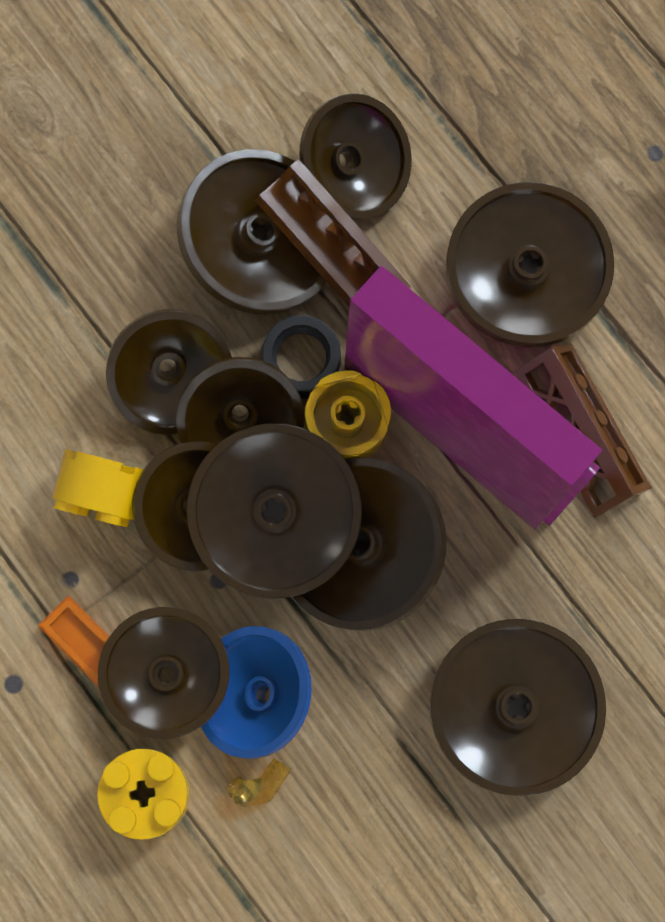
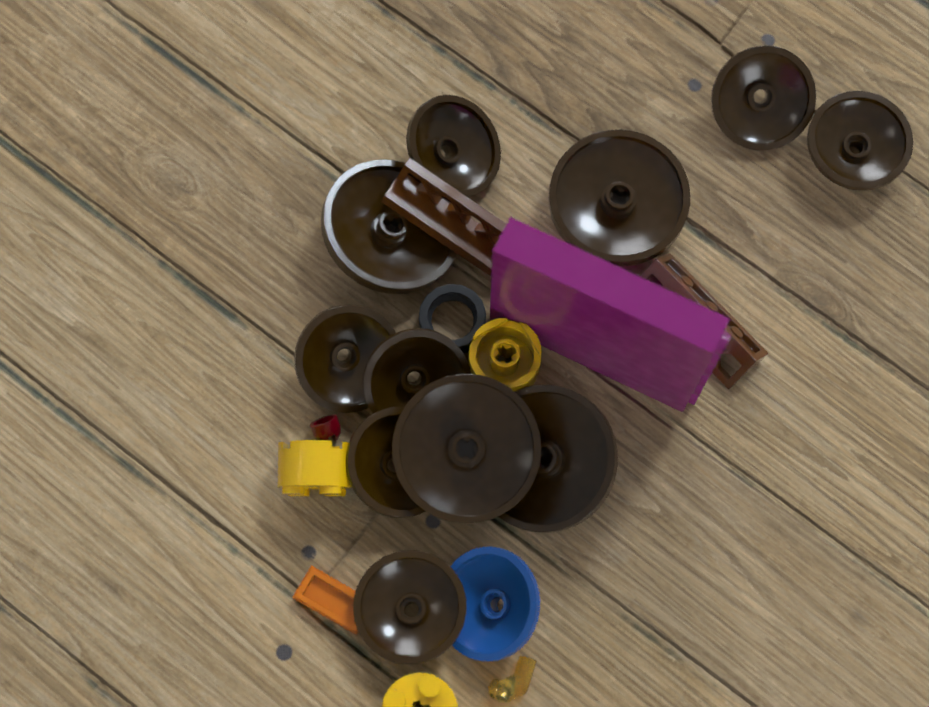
camera: 10 degrees left, 5 degrees down
dark brown dish [430,619,606,796] -> none
none -> dark red hinge [310,414,341,441]

